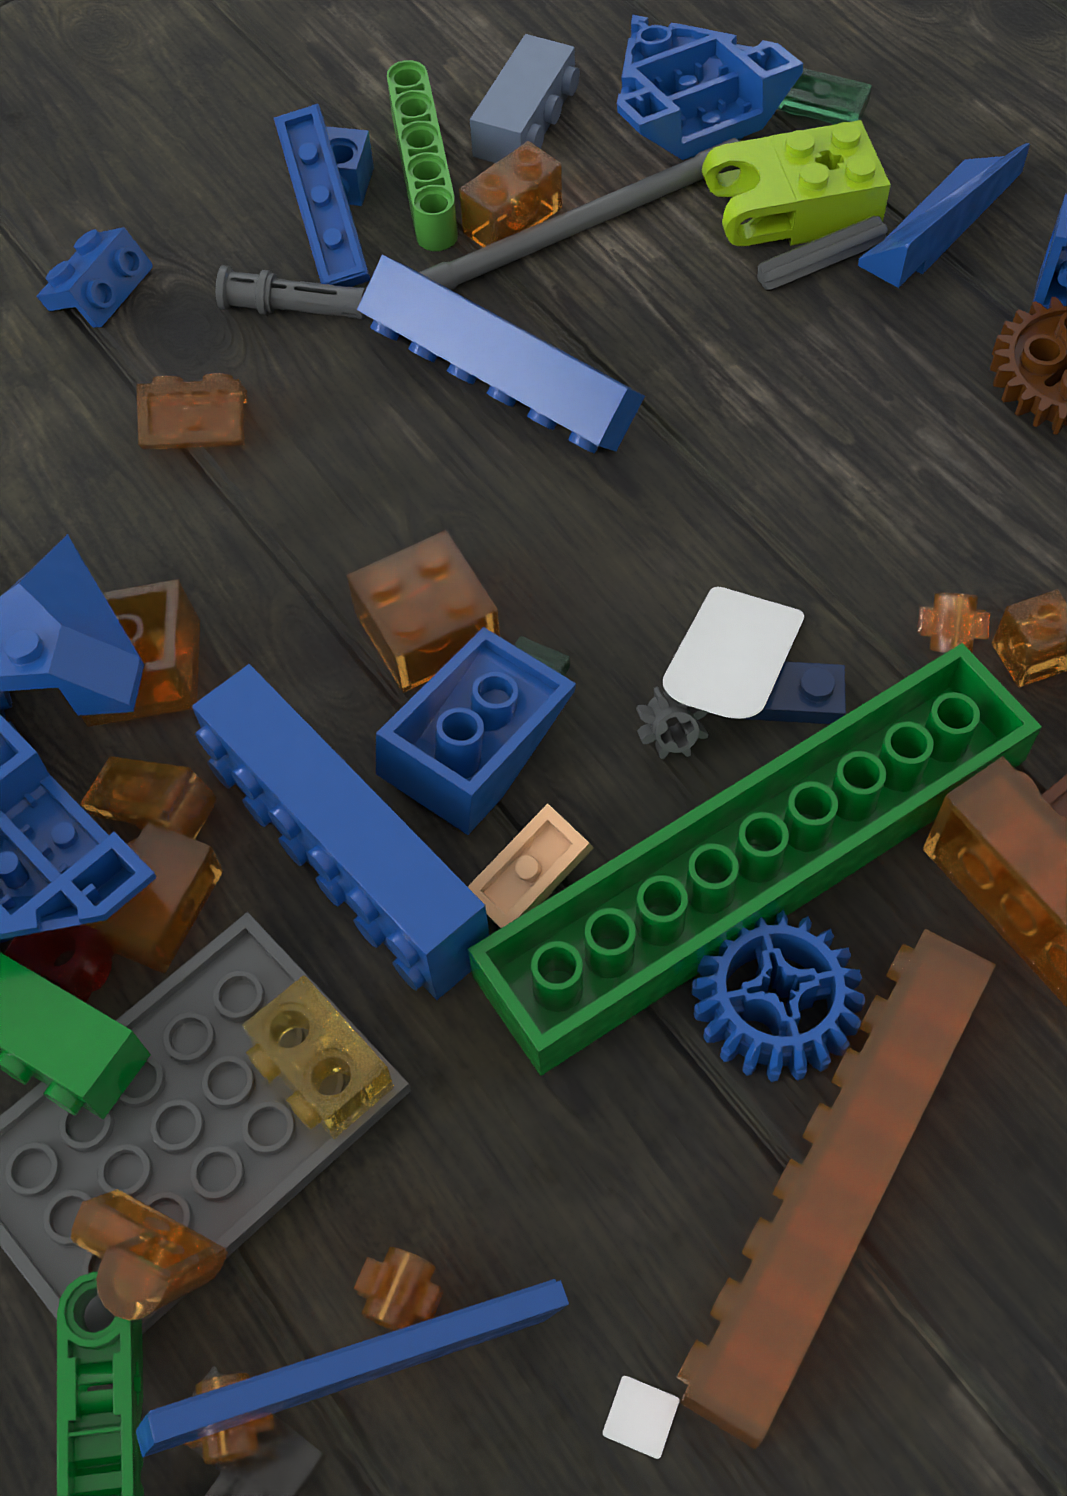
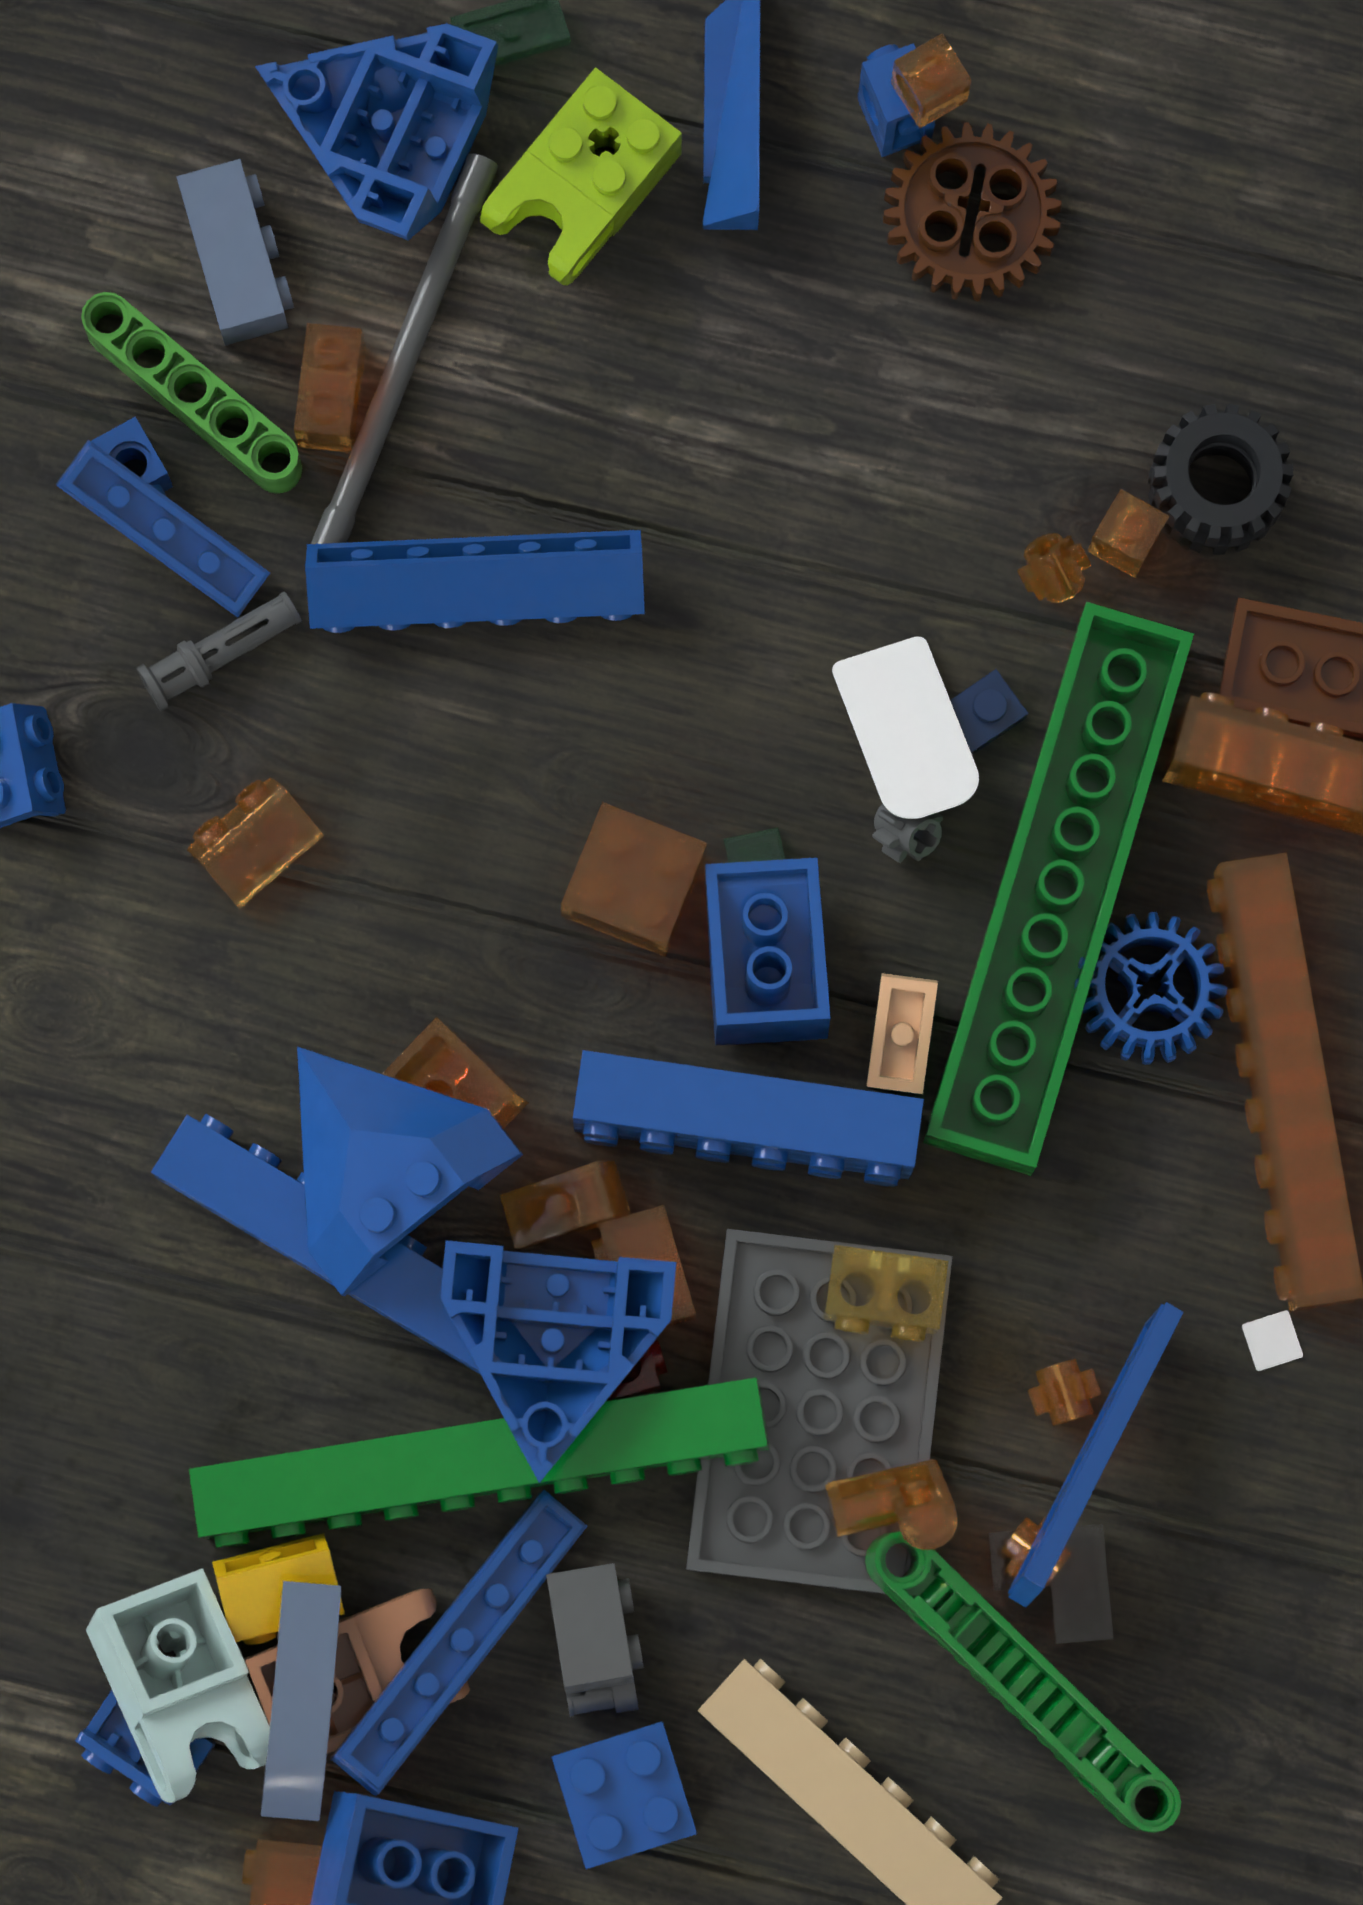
camera: 45 degrees left, 20 degrees up
dark grey axle [757,216,888,290] -> none

